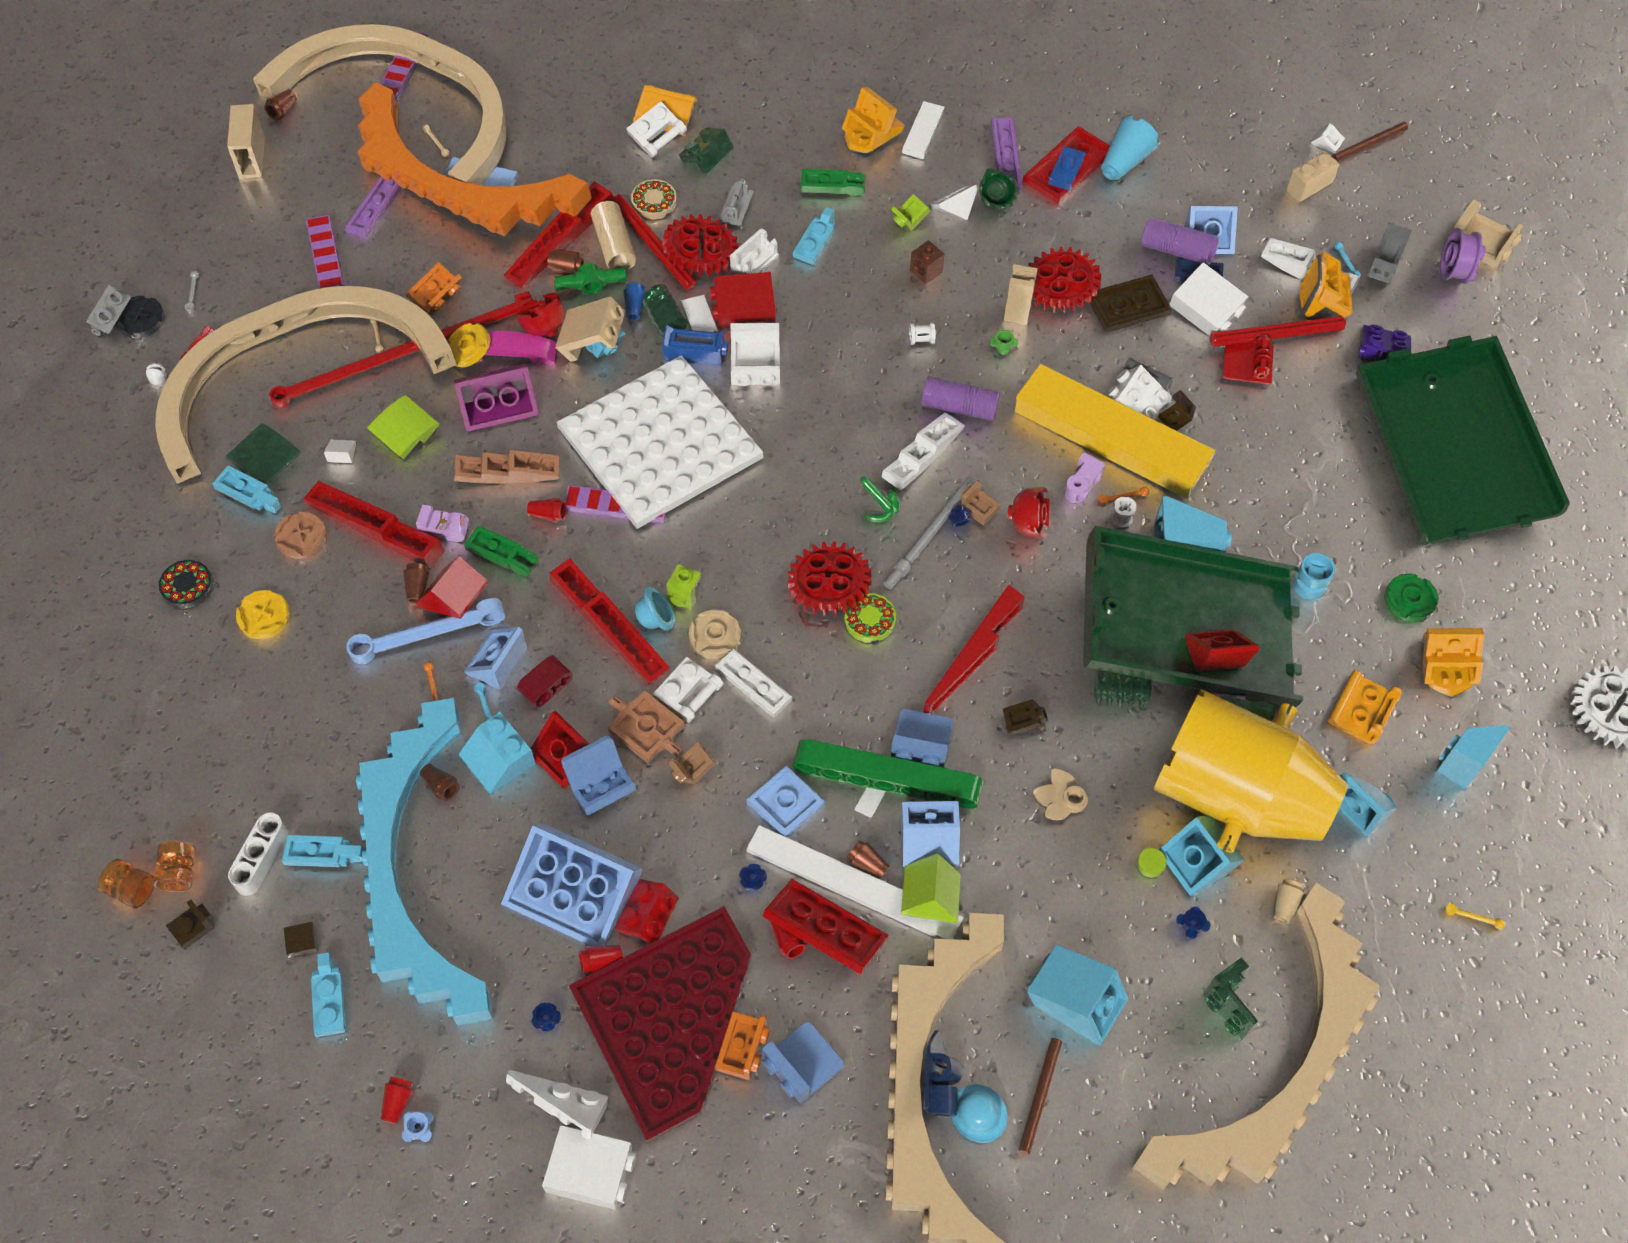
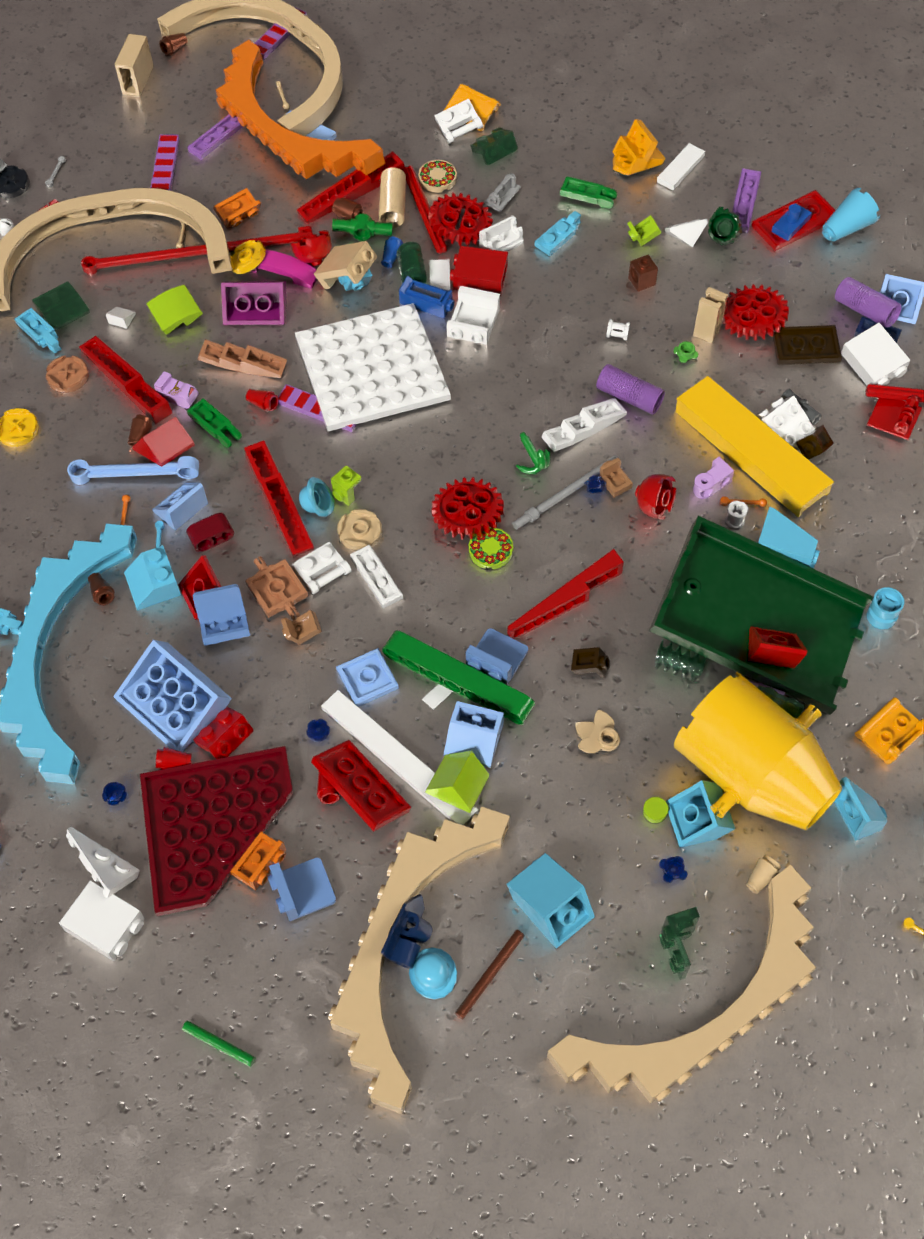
camera: 20 degrees right, 0 degrees up
copper cone [846,840,890,879] -> none

